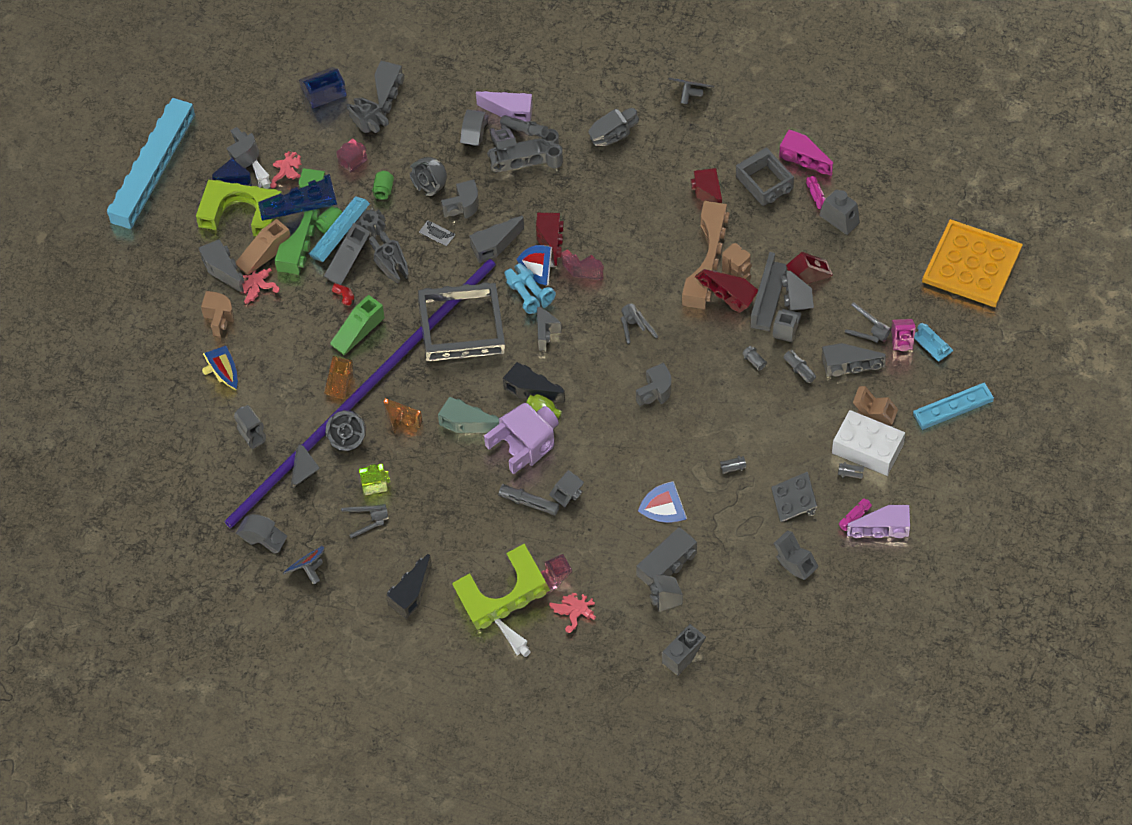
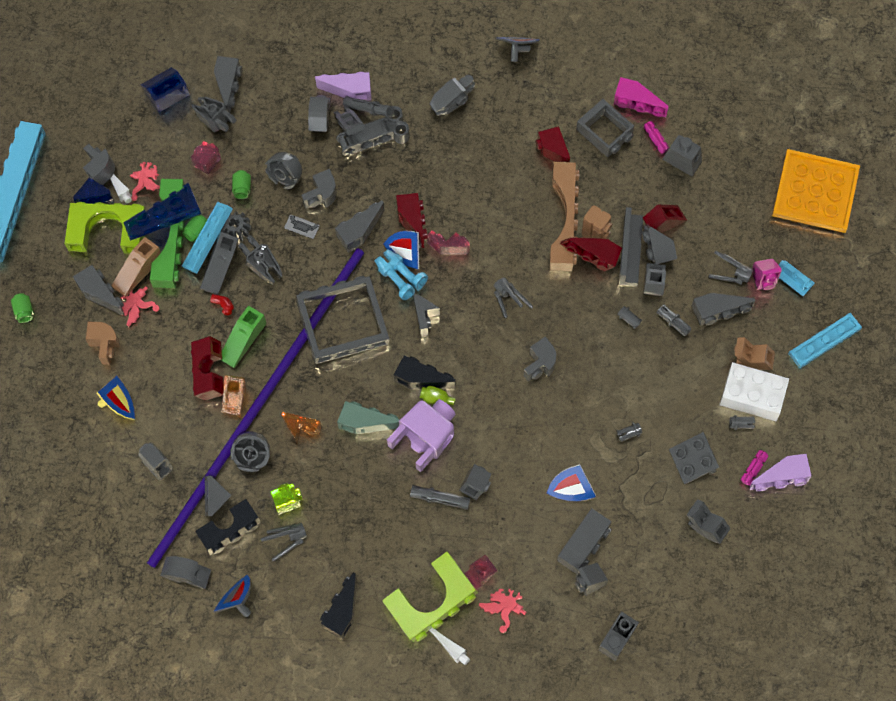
camera: 10 degrees left, 10 degrees up
none -> bright green brick [11,293,34,323]
none -> dark red arch [191,336,224,401]
none -> black arch [195,499,261,555]

